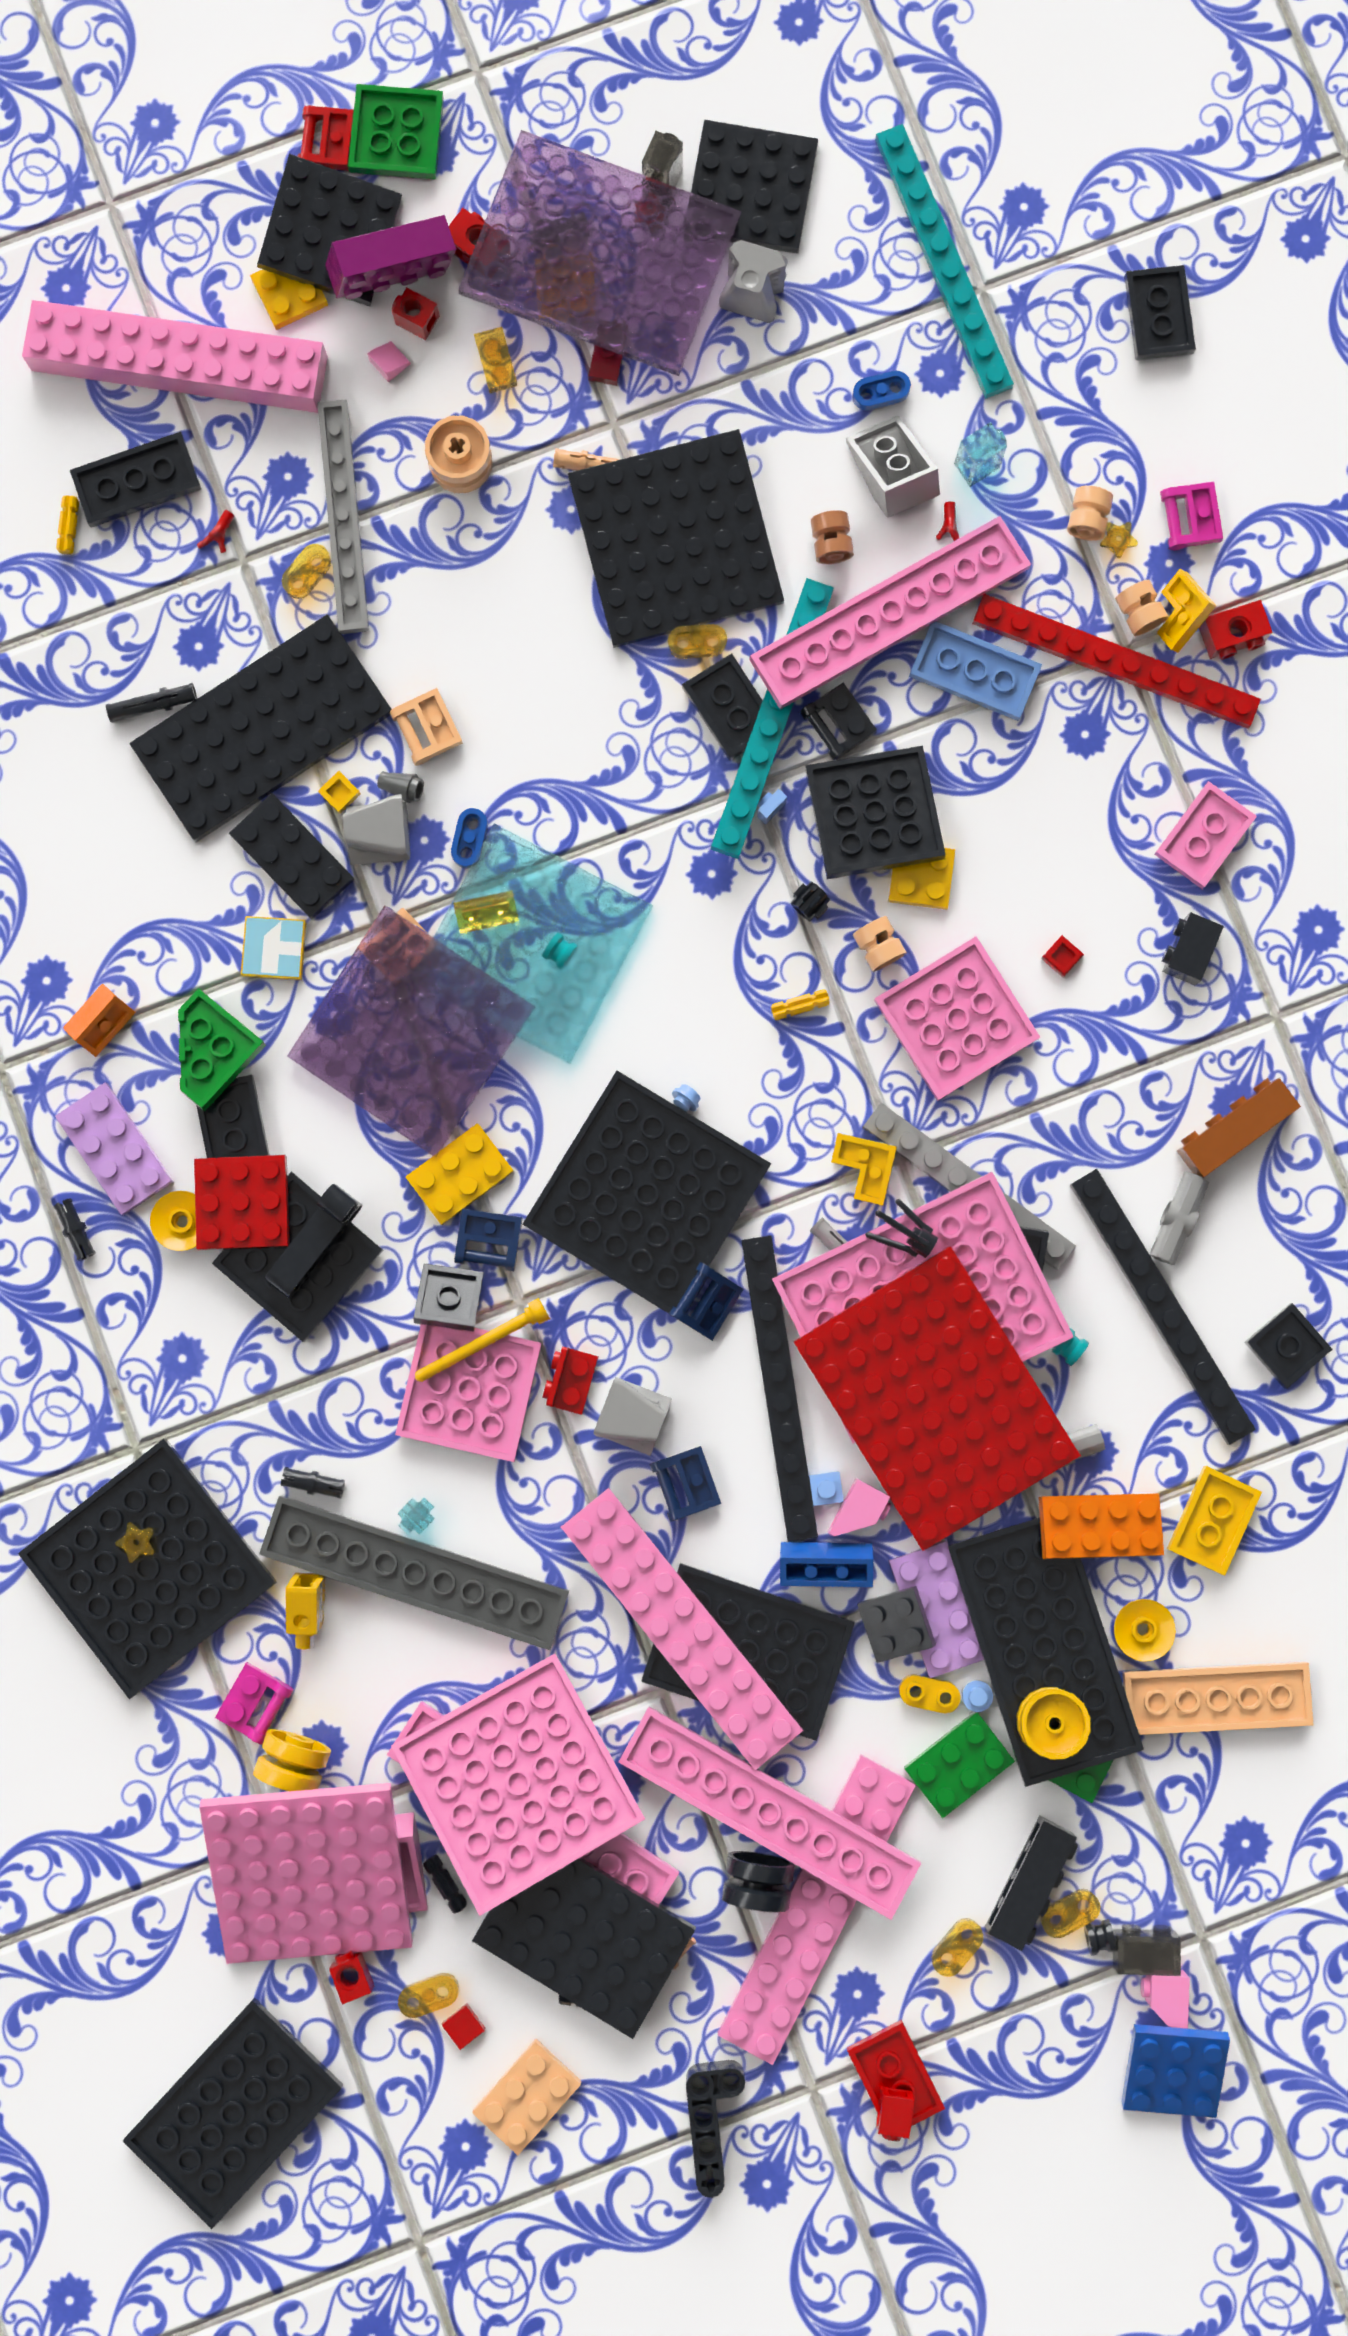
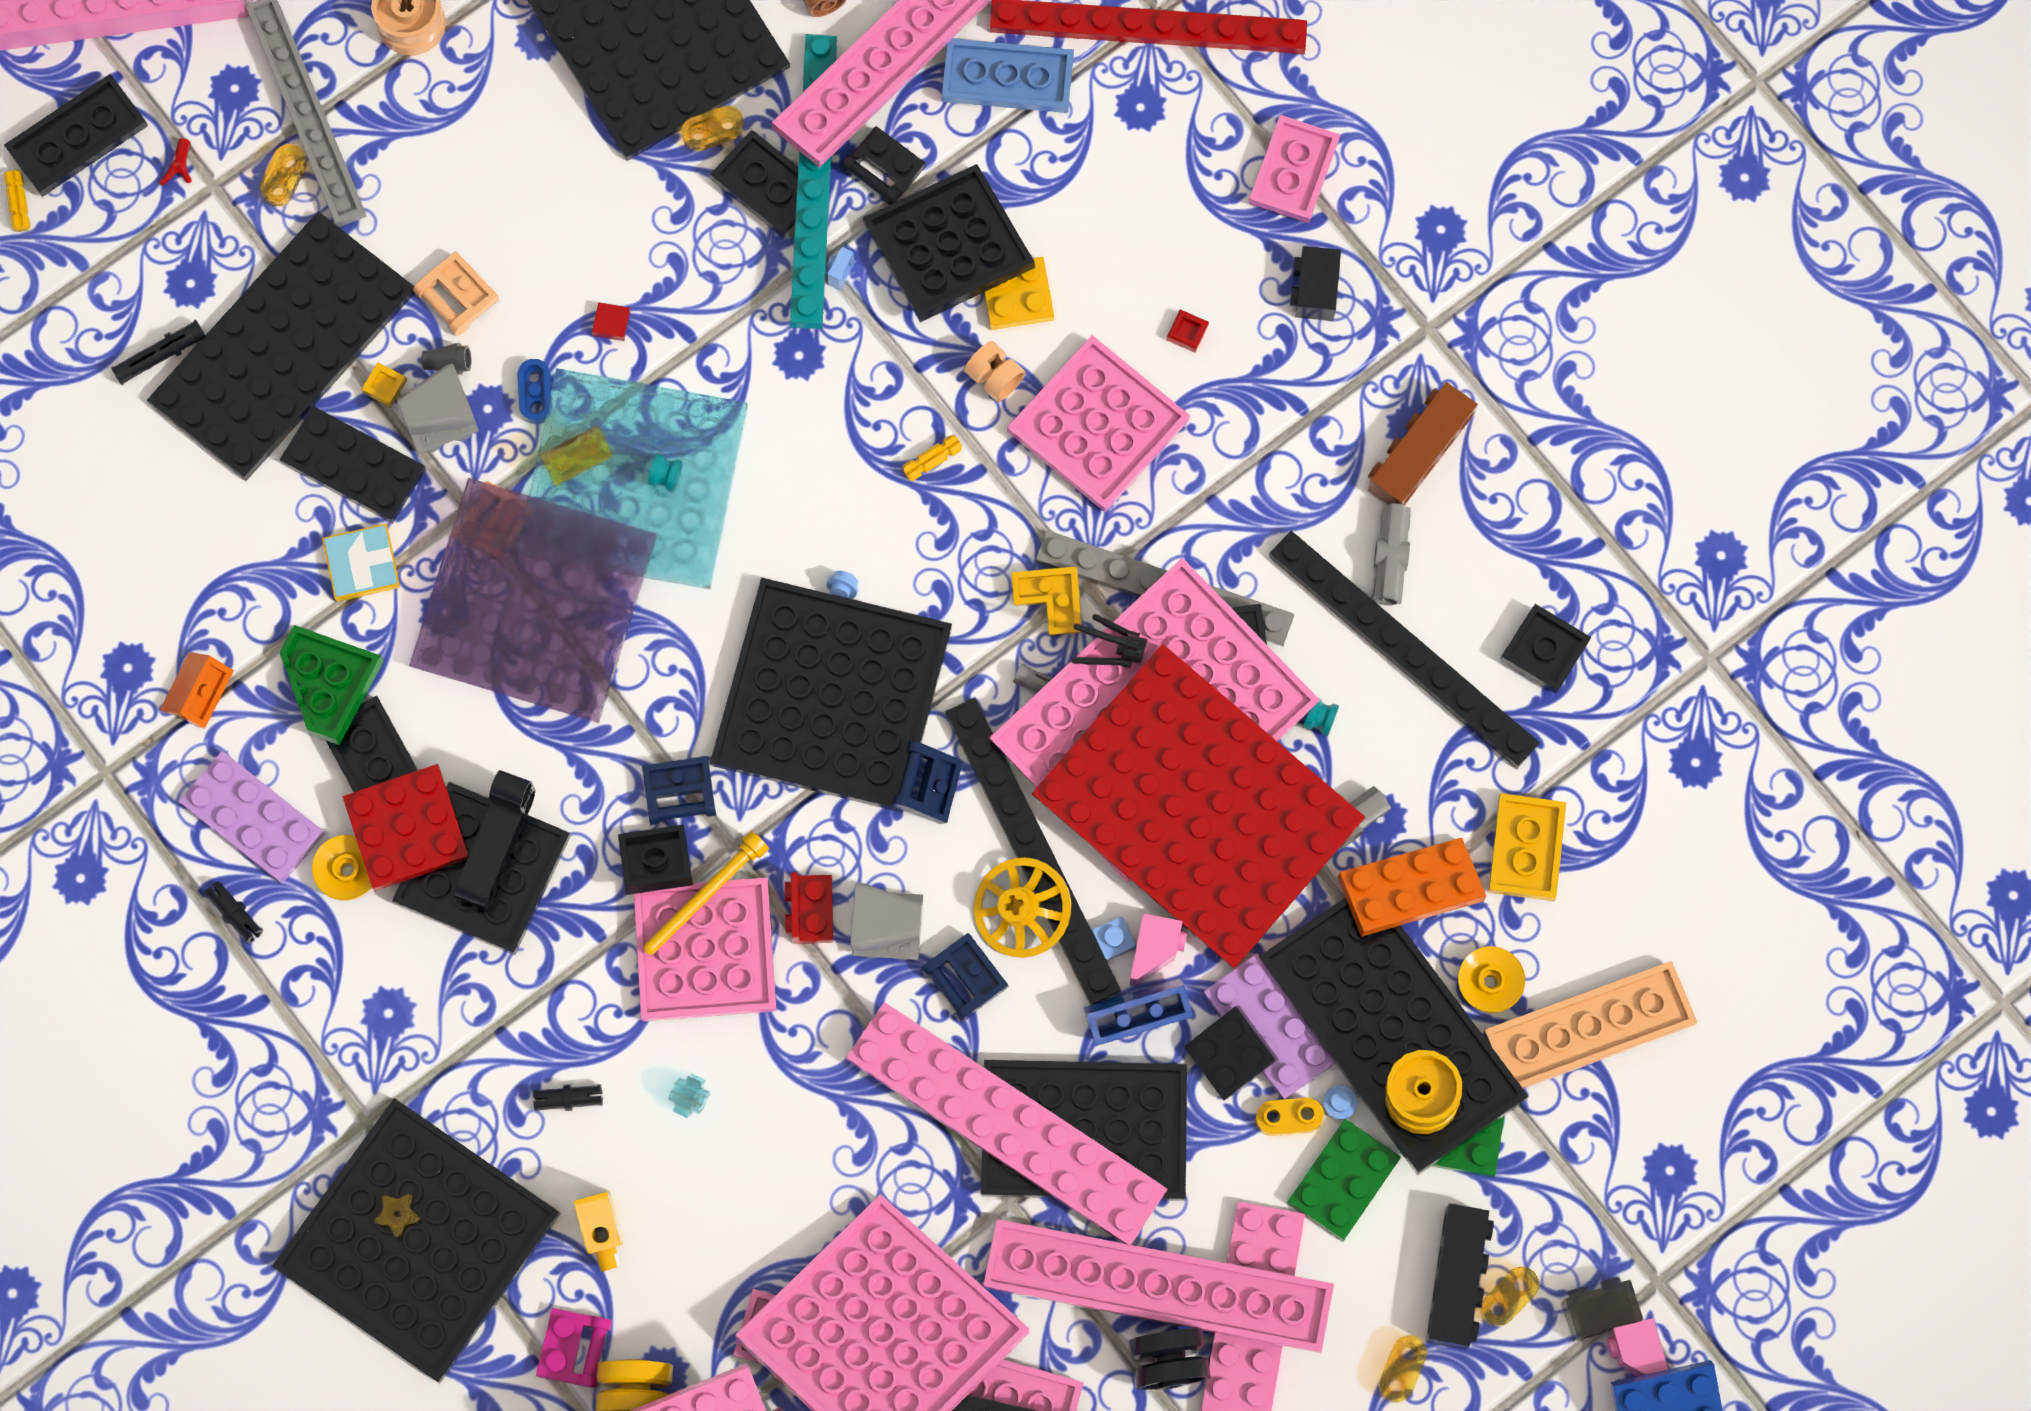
camera: 20 degrees left, 10 degrees down
dark grey plate [259,1495,570,1650] -> none
yellow plate [406,1123,514,1225] -> none
black gear [790,881,830,922] -> none
black wheel [1084,1919,1116,1956] -> none
none -> red tile [592,302,631,341]
none -> yellow wheel [974,857,1071,958]

